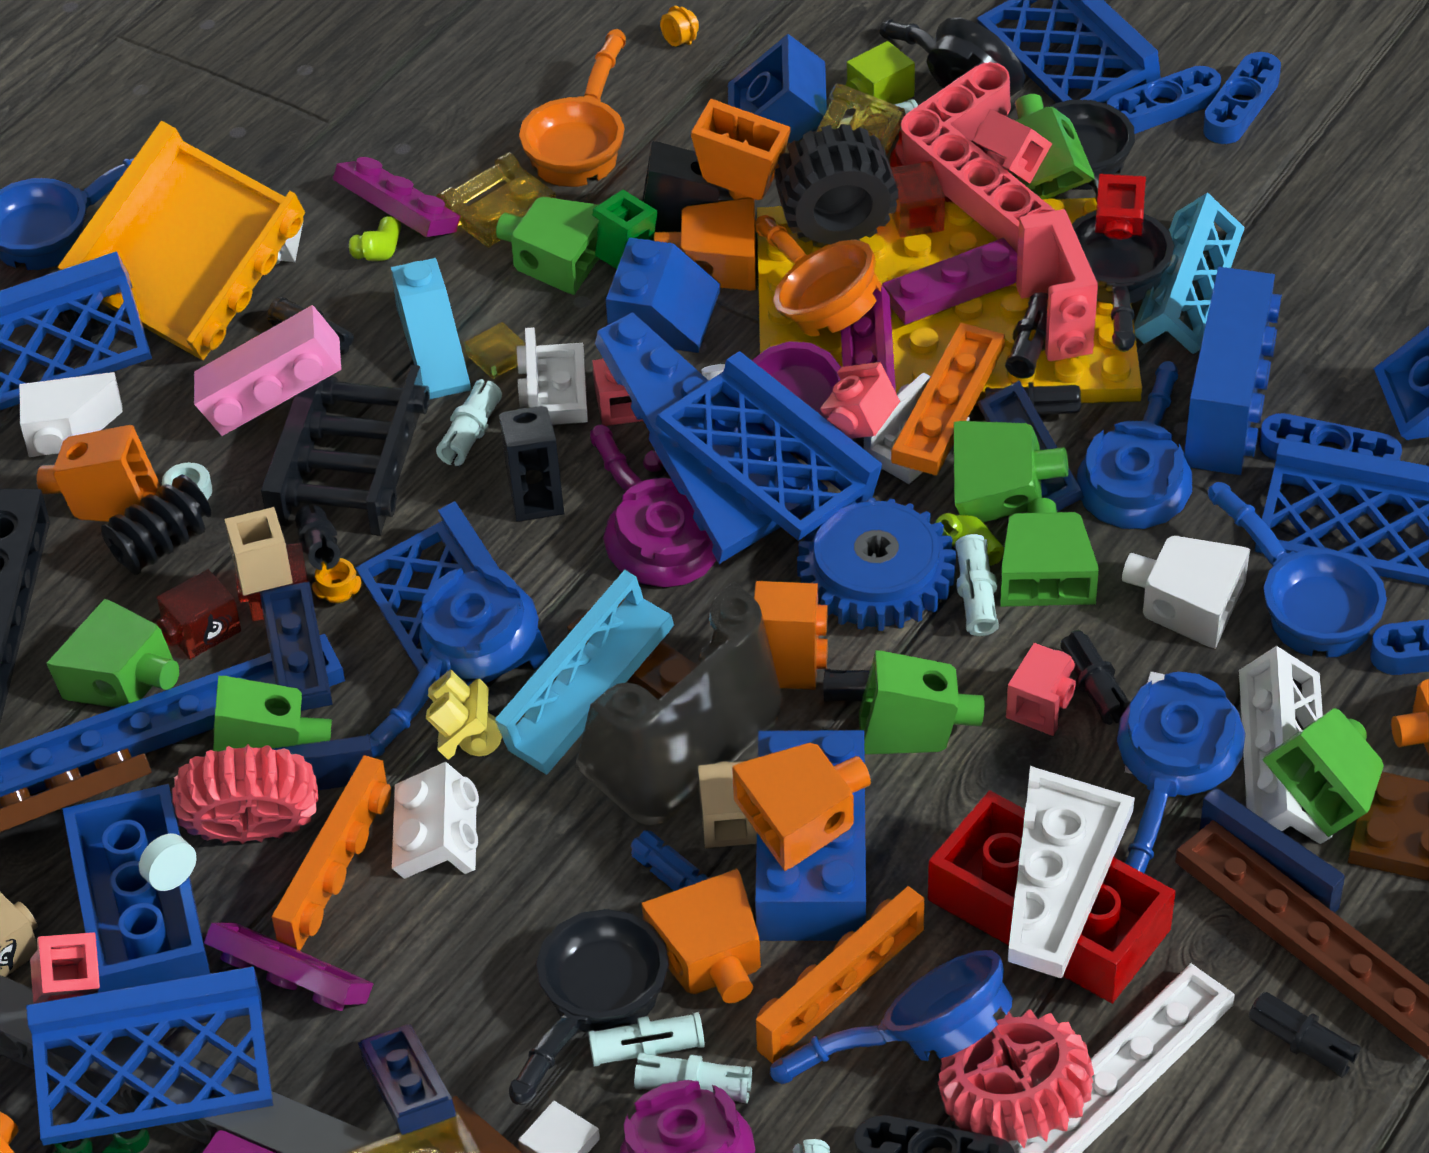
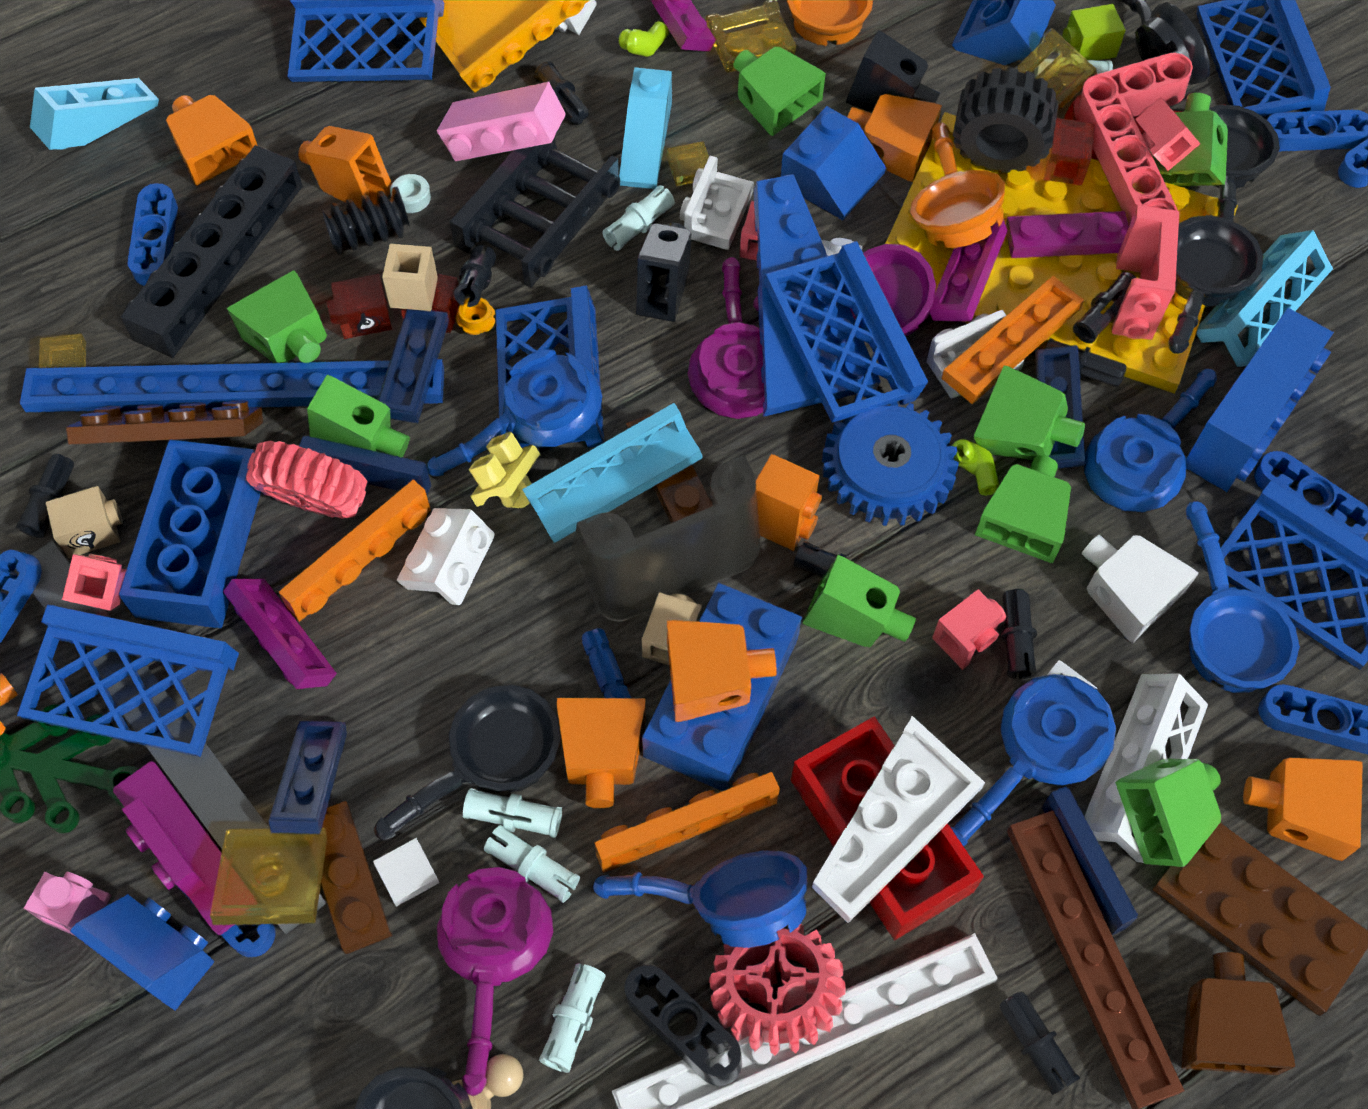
camera: 20 degrees right, 15 degrees up
white slope [19,372,123,457] -> none
light aqua tile [139,834,196,891] -> none
green brick [592,189,657,269] -> none
orange torso [691,99,790,200] -> none
coral brick [820,362,900,439] -> none
light aqua pin [955,534,999,636] -> none
red bracket [1095,174,1146,239] -> none

